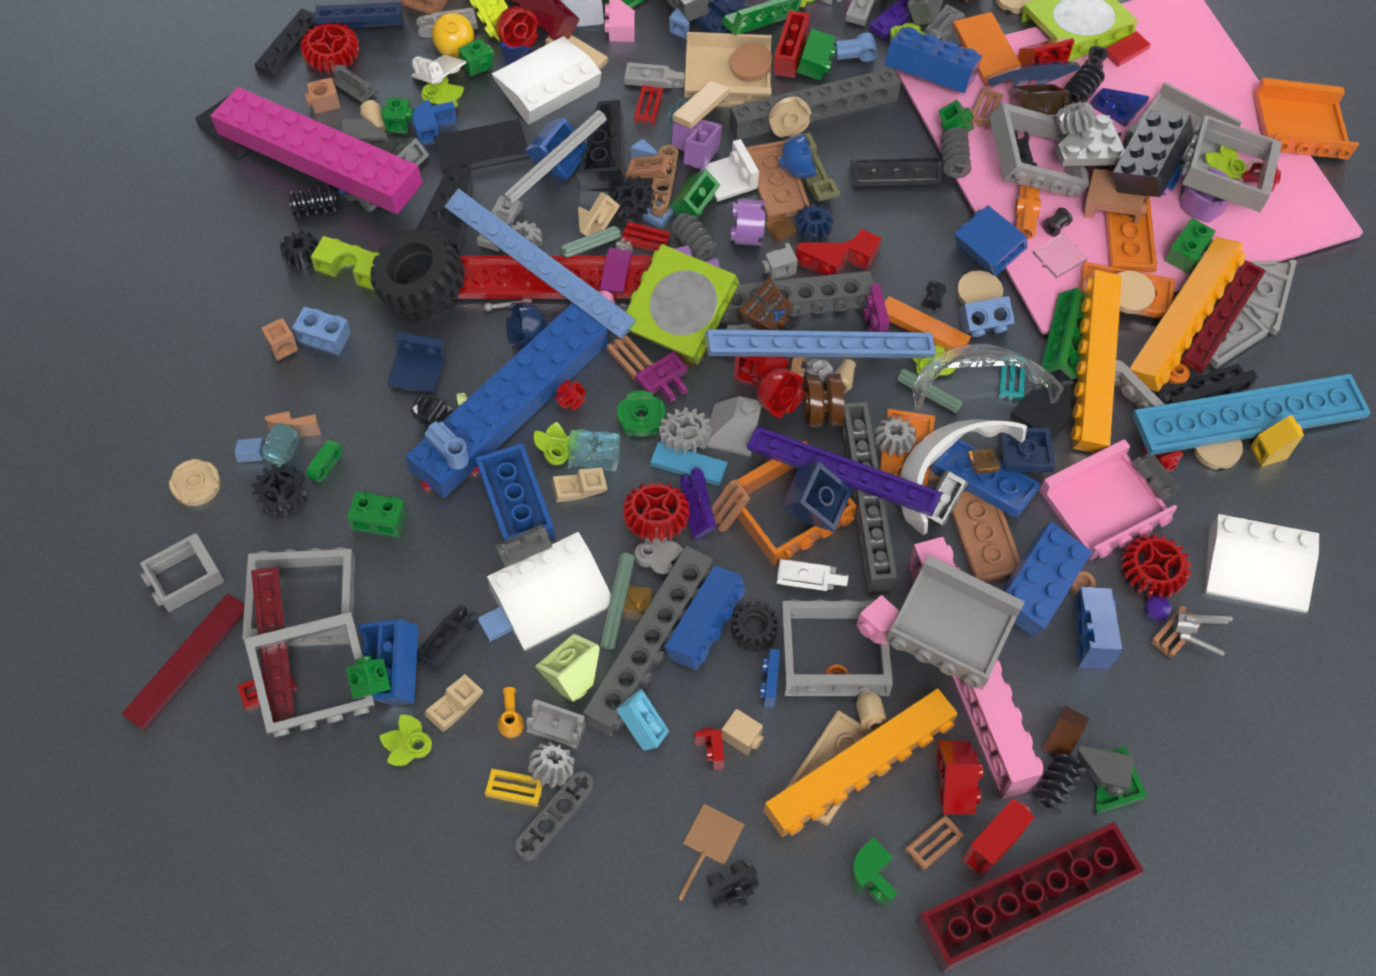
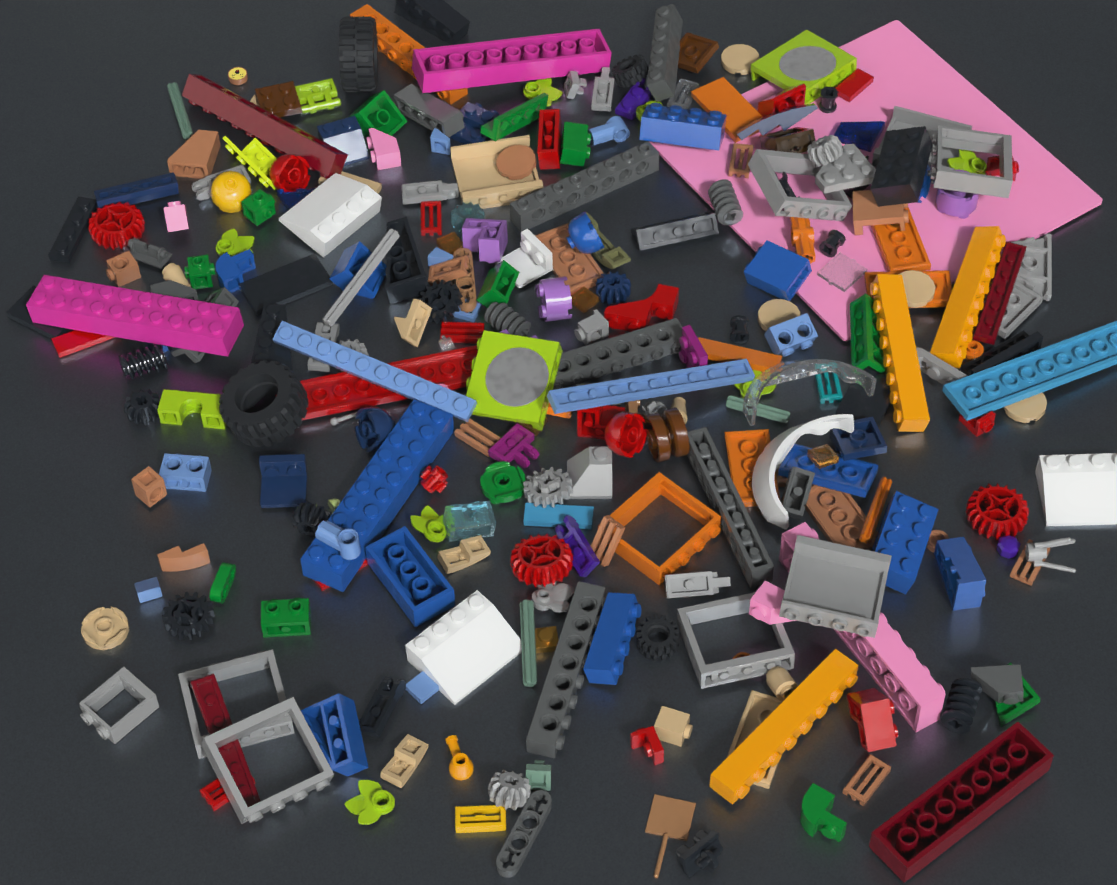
camera: 10 degrees left, 10 degrees down
dark red tile [121,593,245,731] -> none
clear light blue gear [262,423,300,466] -> none
green brick [346,656,391,699] -> none
white hinge [411,55,467,84] -> none
dark grey hinge [495,525,553,568] -> none
light grey hinge [526,699,586,750] -> none
yellowish green slope [535,634,600,701] -> none
sand green axle [561,226,621,258] -> none
magenta slope [600,248,632,295] -> none
medium azure slope [616,689,669,751] -> none
tan tile [673,81,729,129] -> none
reddish brown torso [737,279,797,331] -> none
dark purple tile [747,426,942,517] -> none
blue plate [759,649,780,708] -> none
tan tile [768,96,811,138] -> none
dark blue slope [781,461,853,531] -> none
light grey gear [874,415,916,458] -> none
green brick [938,99,974,132] -> none
red window [962,798,1035,879] -> none
bright pink panel [1039,439,1177,561] -> none
reddish brown slope [1042,705,1089,756] -> none
black piece [1063,63,1105,105] -> none
dark grey hinge [1133,453,1181,504] -> none
green brick [1165,218,1216,274] -> none
yellow slope [1250,415,1304,467] -> none
orange panel [1253,78,1359,160] -> none
none -> red tile [51,330,116,358]
none -> bright pink slope [164,201,189,232]
none -> clear orange tile [436,232,463,254]
none -> sand green tile [526,760,551,791]
none -> orange axle [859,477,892,544]

